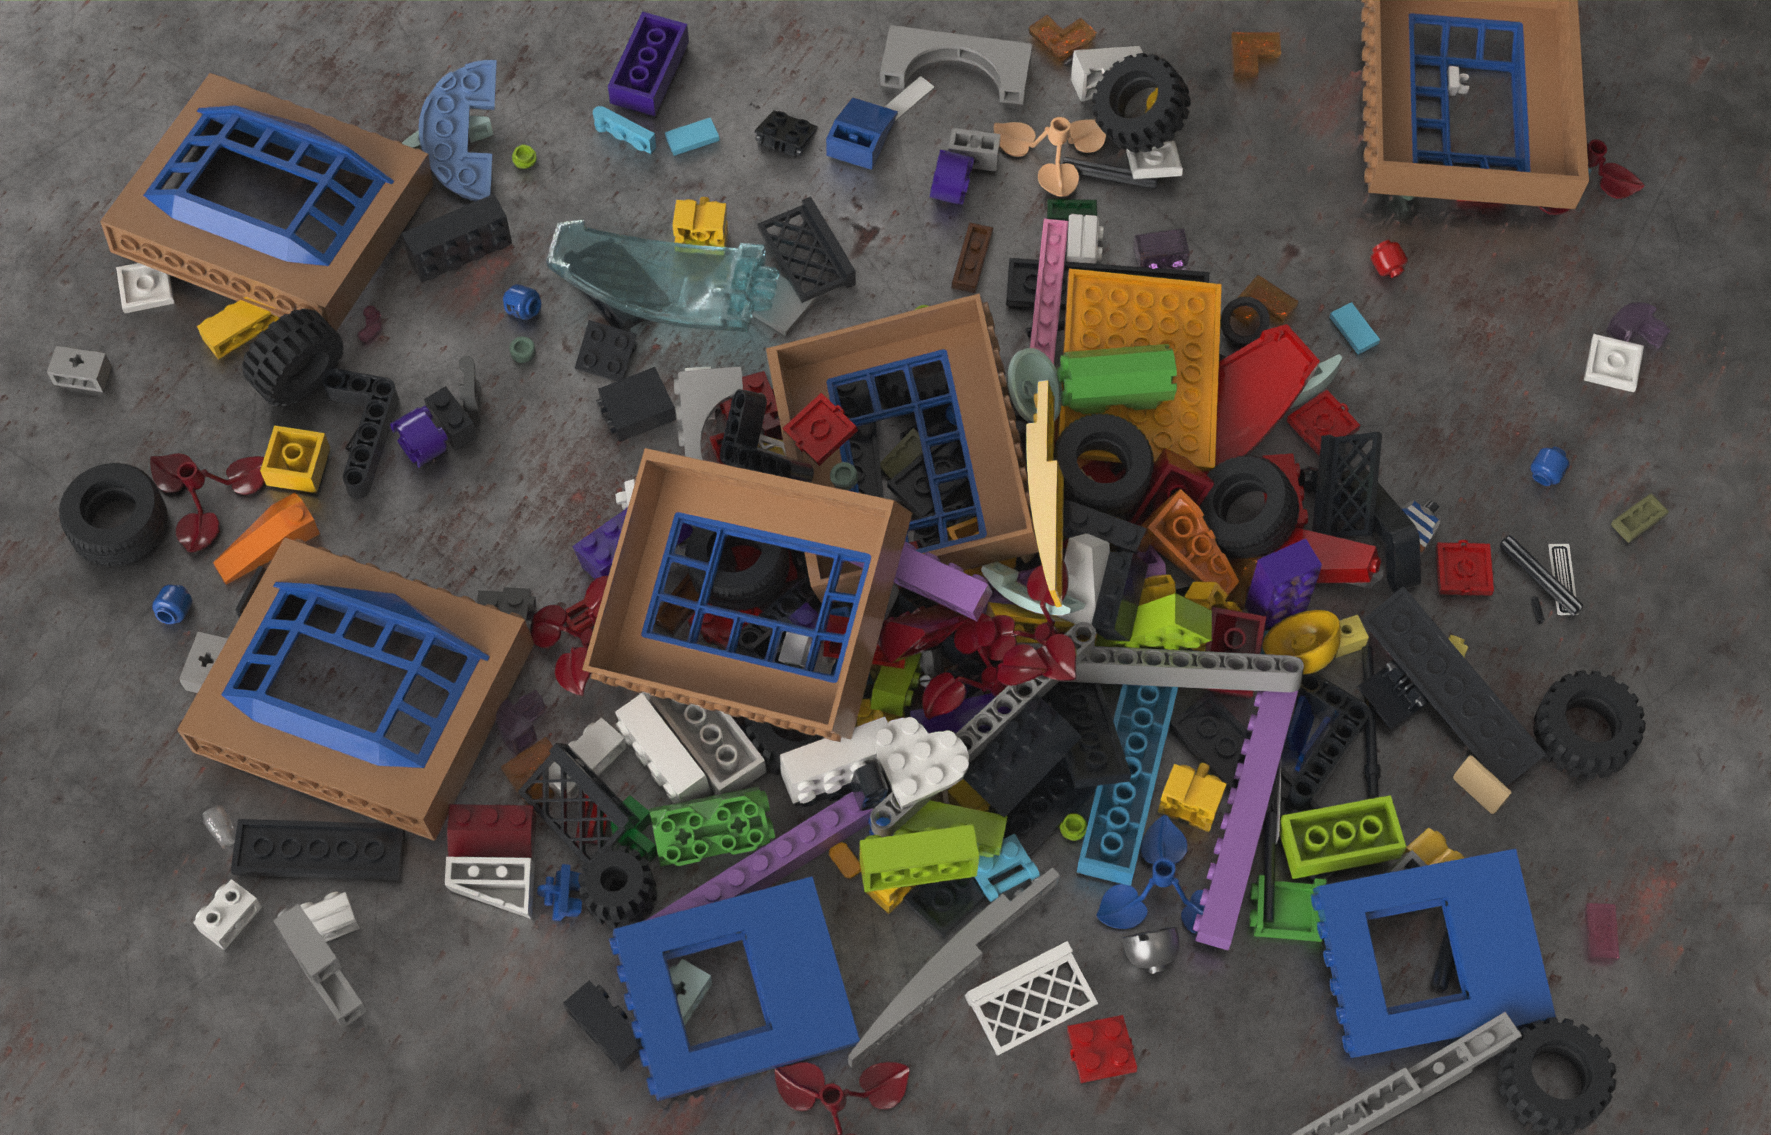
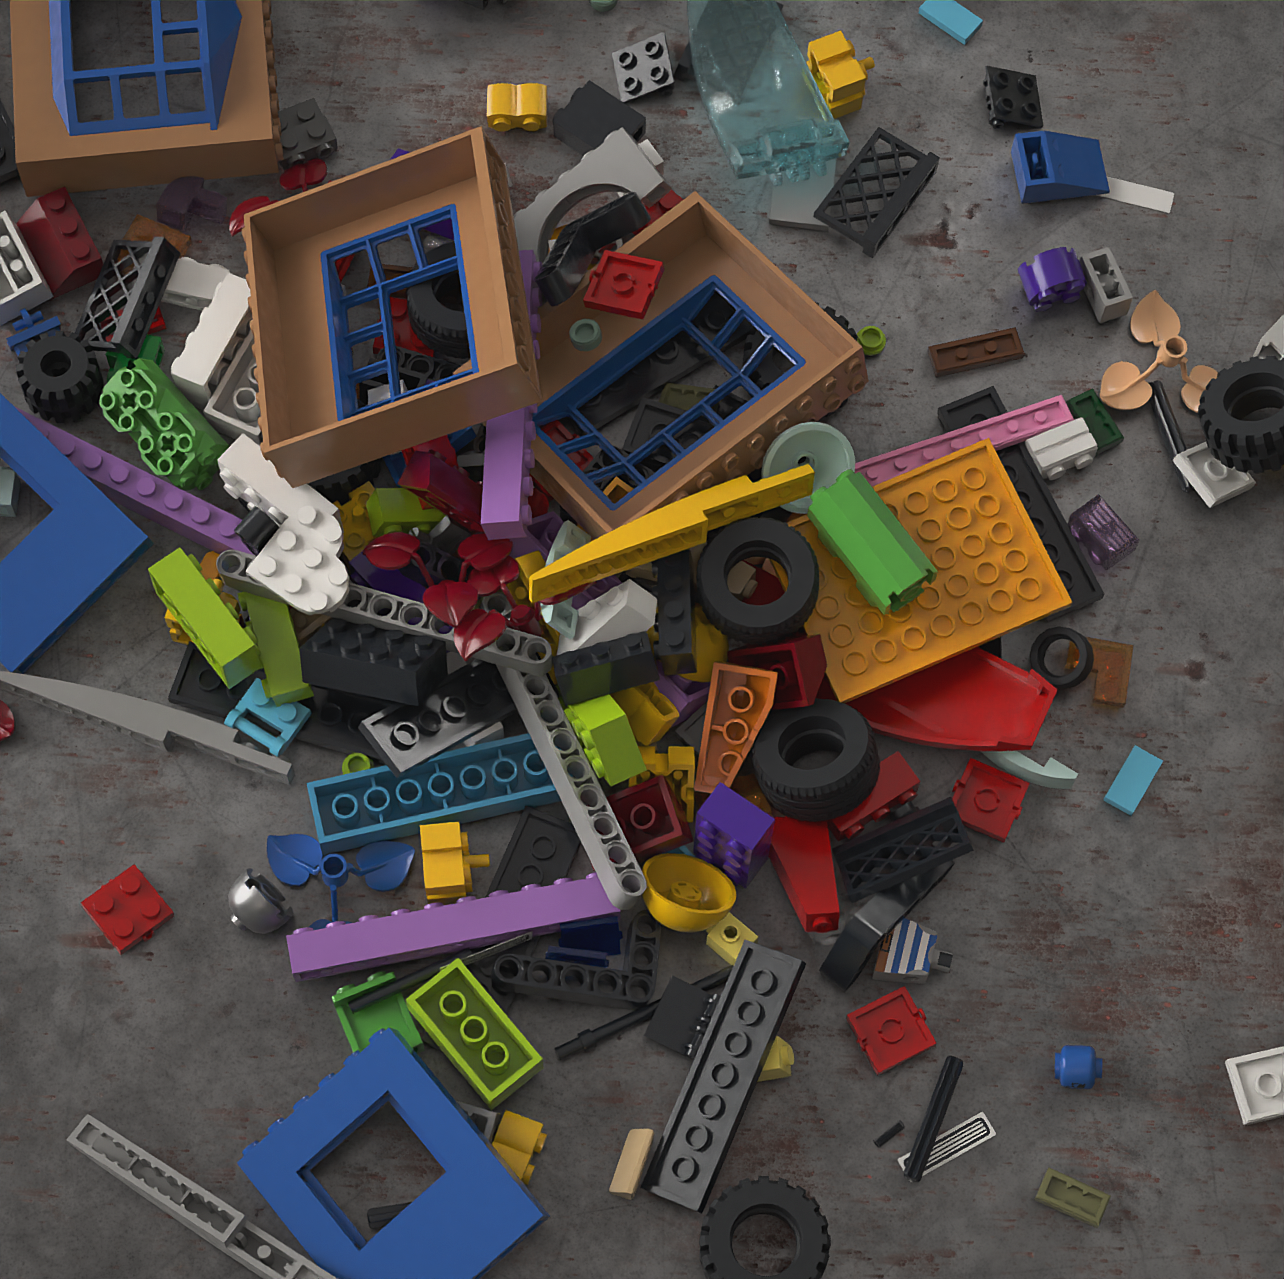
camera: 60 degrees right, 5 degrees up
light grey arch [880,25,1032,105] -> none
white fence [965,941,1098,1056] -> none
red head [1370,239,1408,278] -> none
none -> yellow brick [487,83,548,132]

